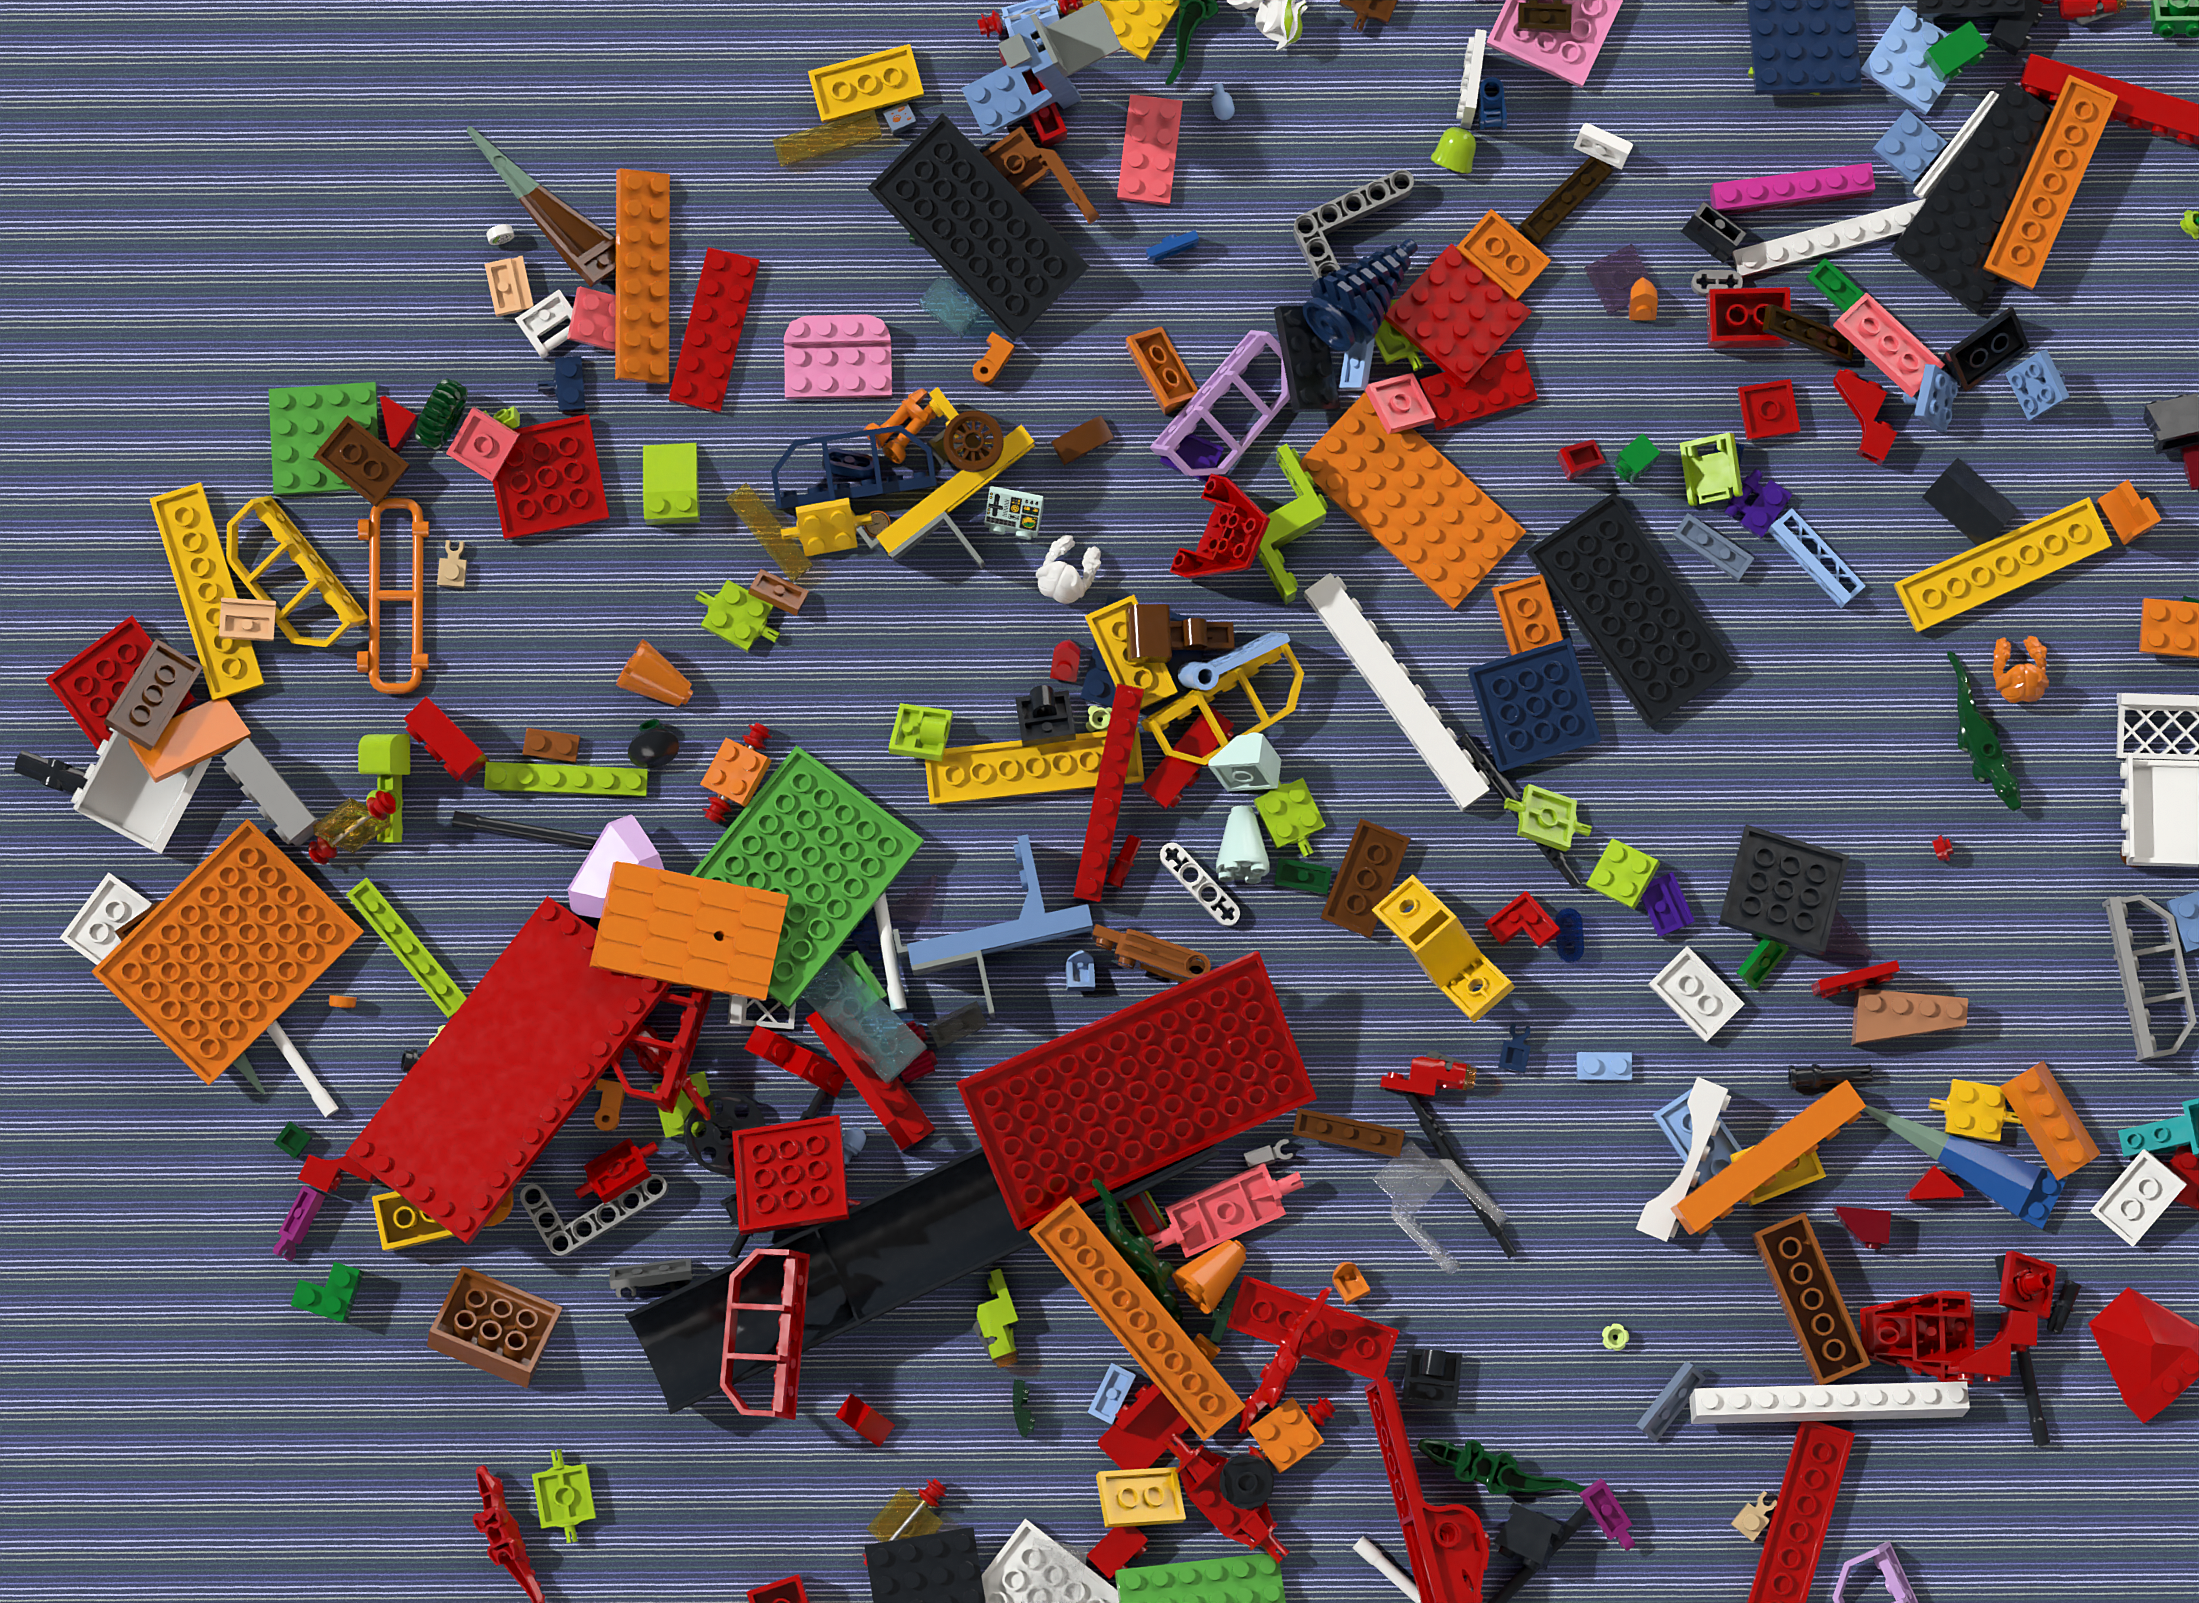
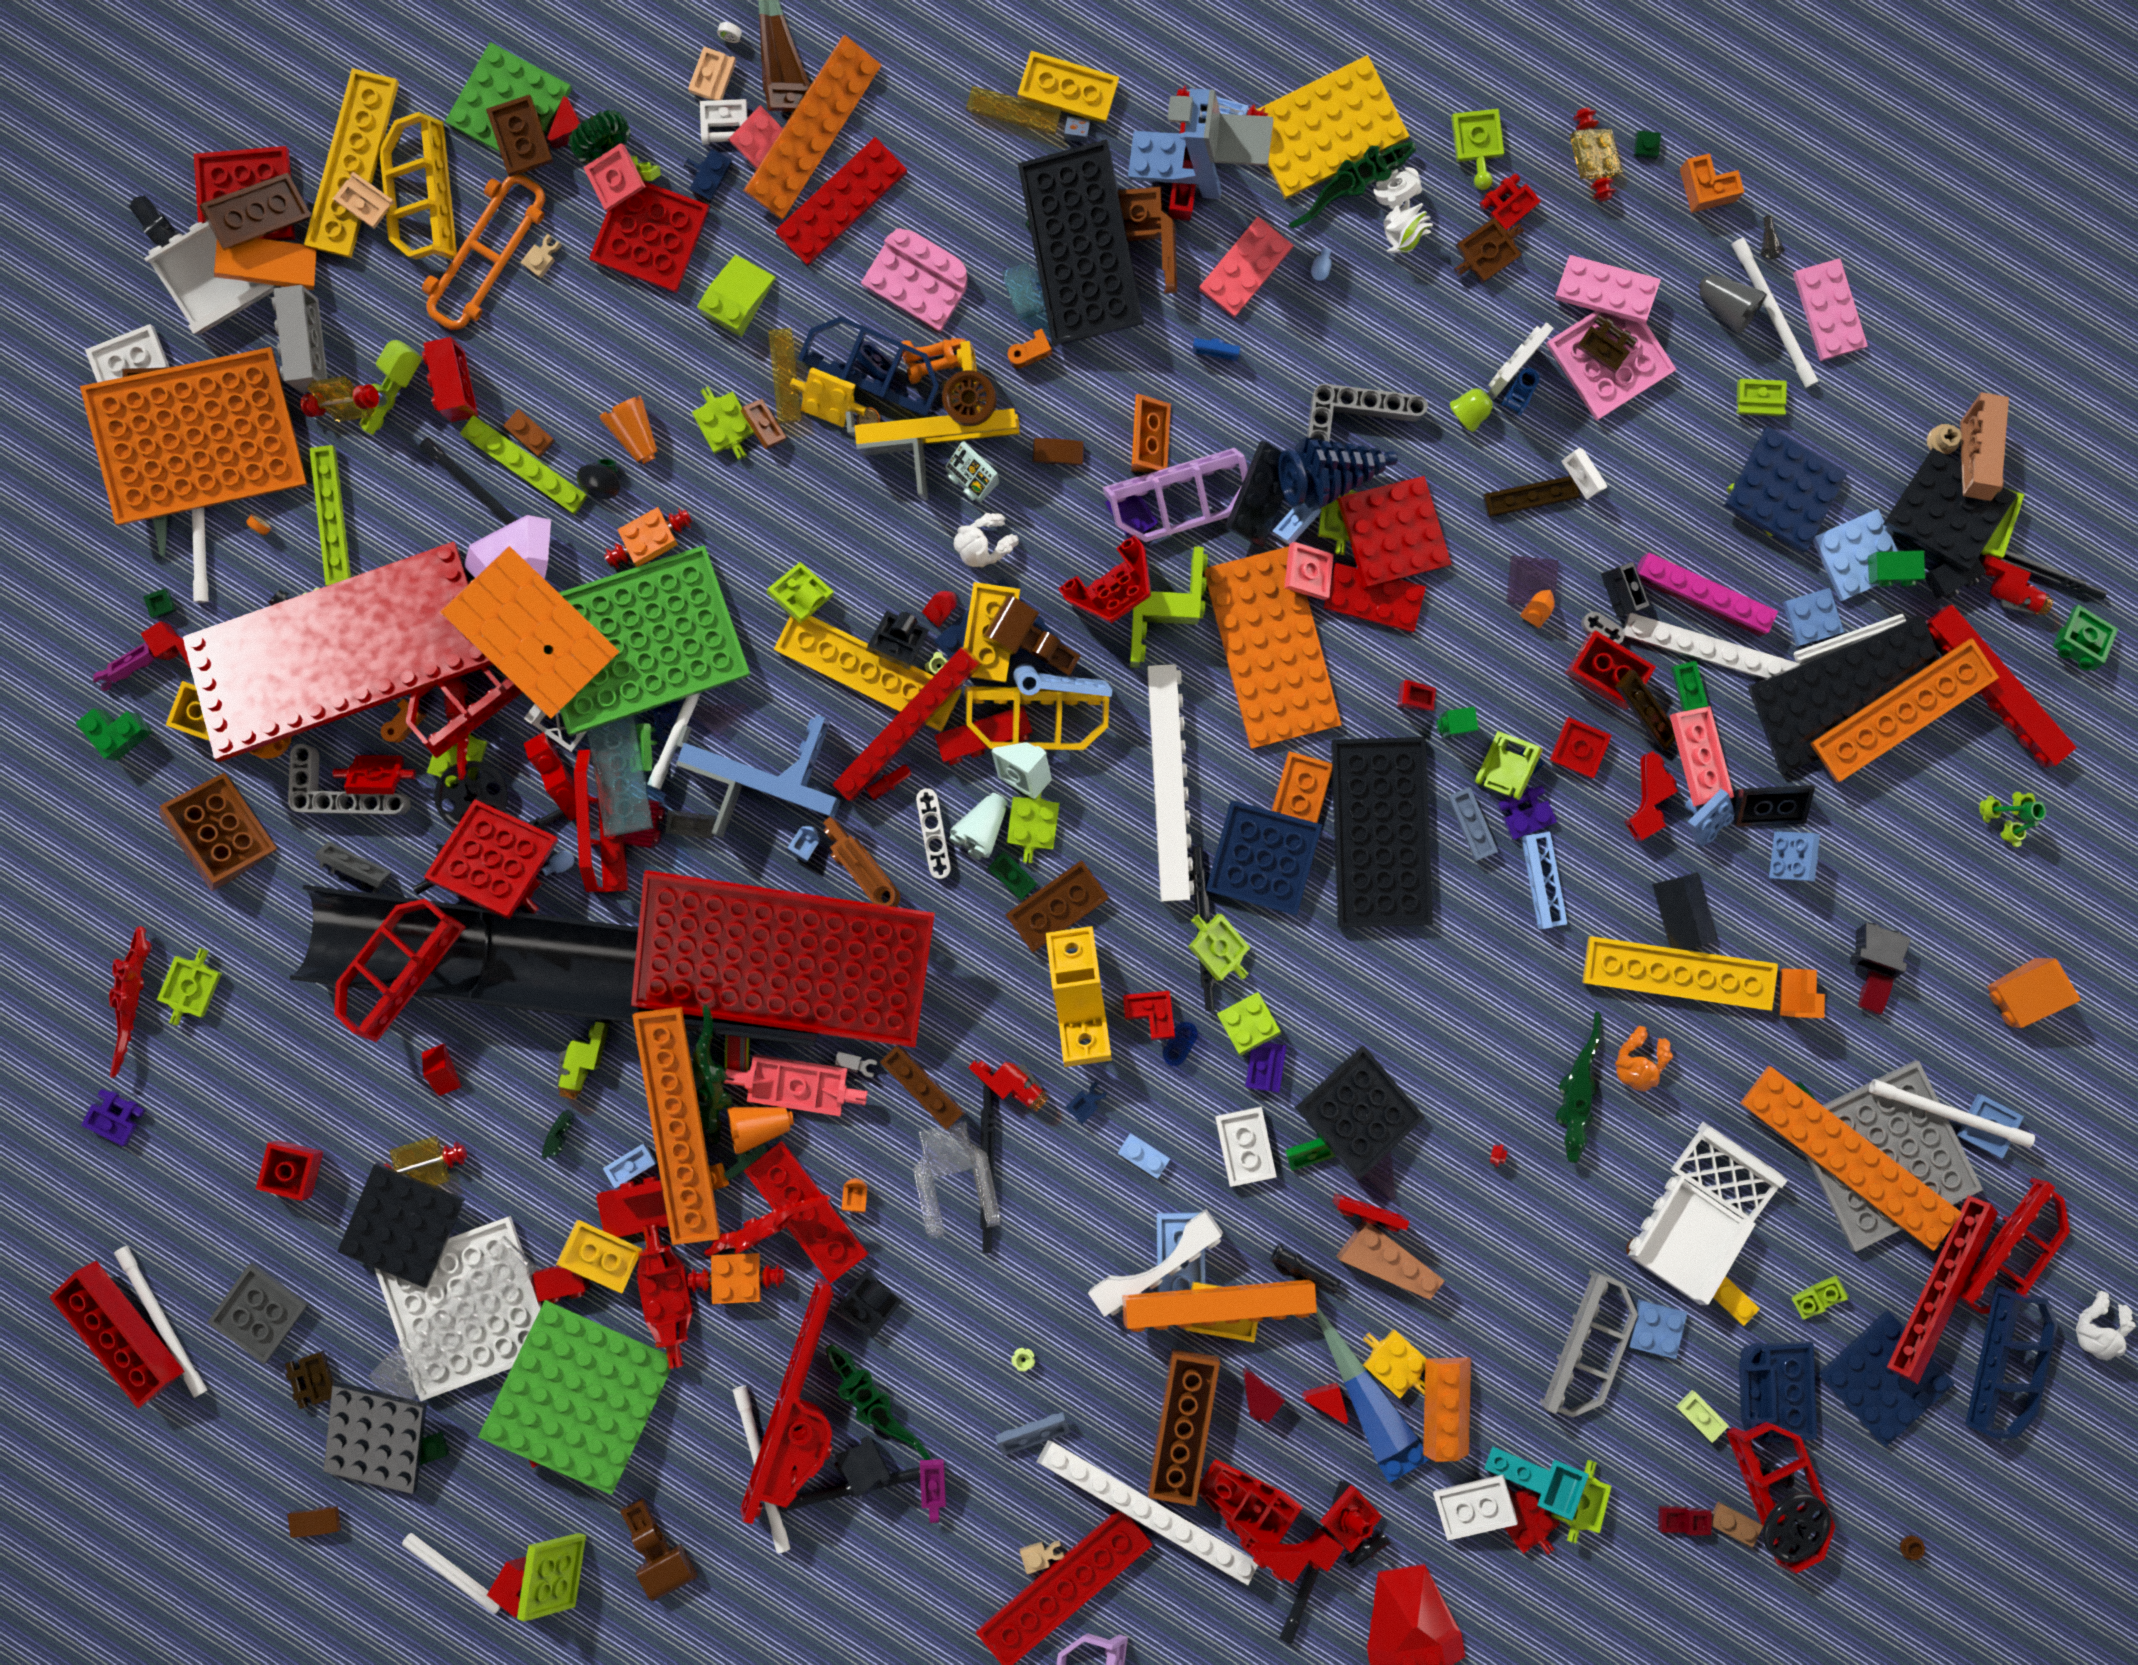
camera: 35 degrees right, 5 degrees up
black tile [1219,1454,1274,1510] -> none
orange plate [1456,209,1551,300] -> none

